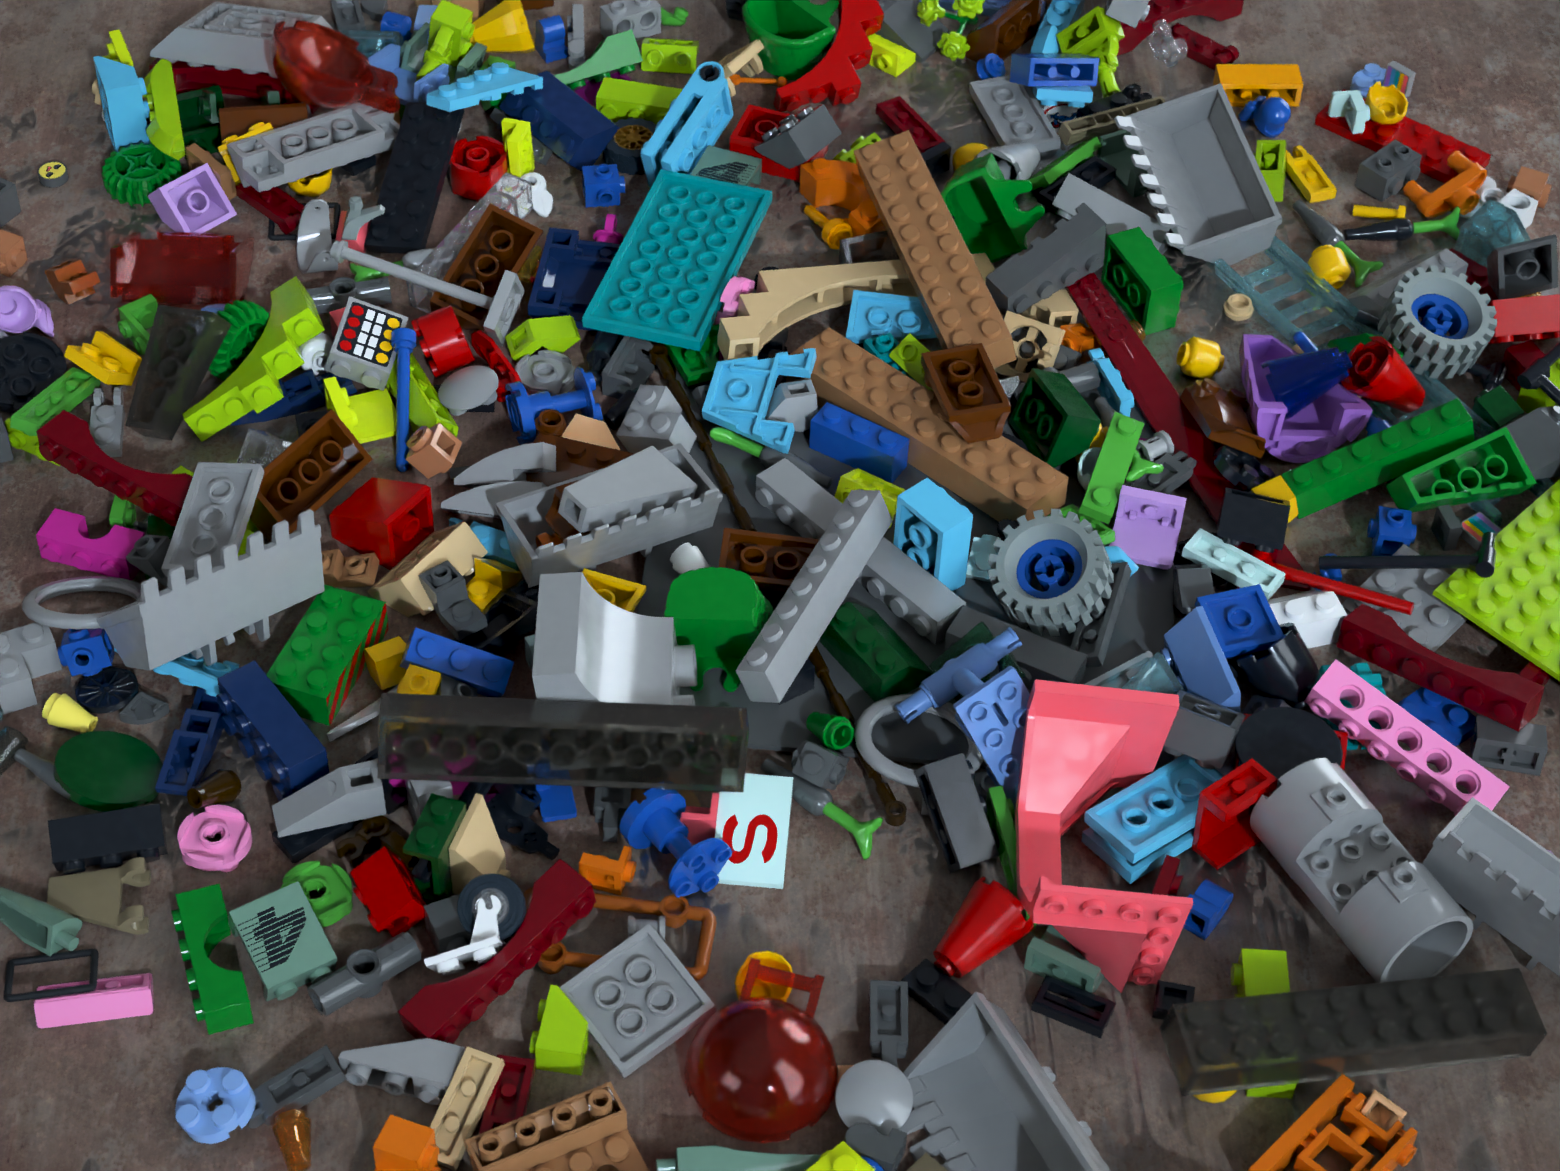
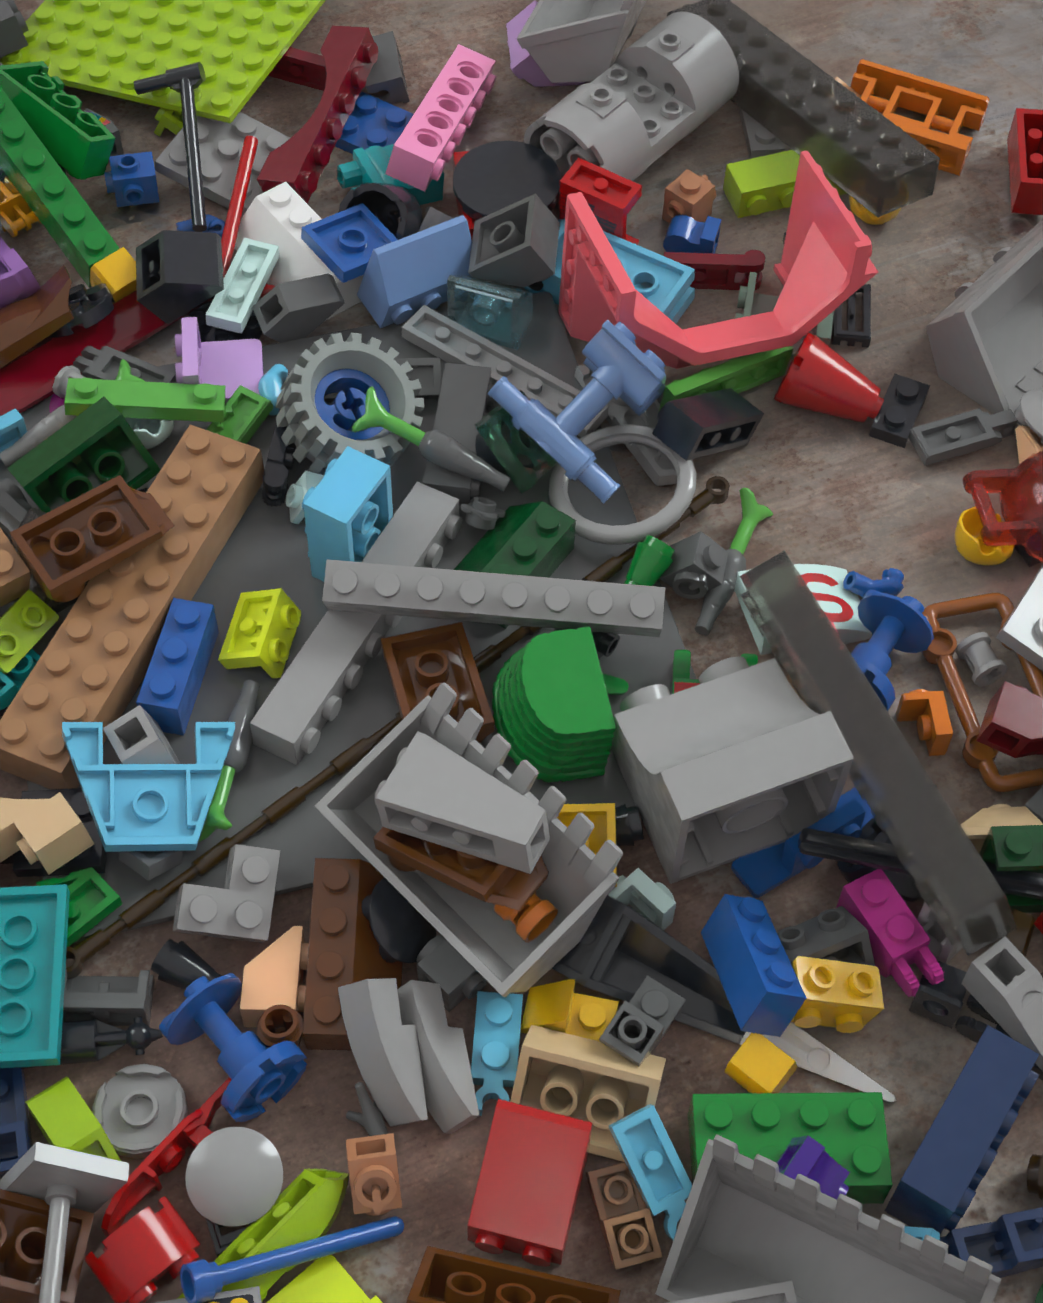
camera: 110 degrees left, 10 degrees up
none -> dark grey piece [352,386,511,492]
none -> dark grey plate [460,497,506,530]
none -> medium azure plate [608,1104,692,1241]
none -> nougat brick [662,169,716,223]
none -> dark purple arch [777,1135,850,1200]
none -> blue arm [843,568,904,597]

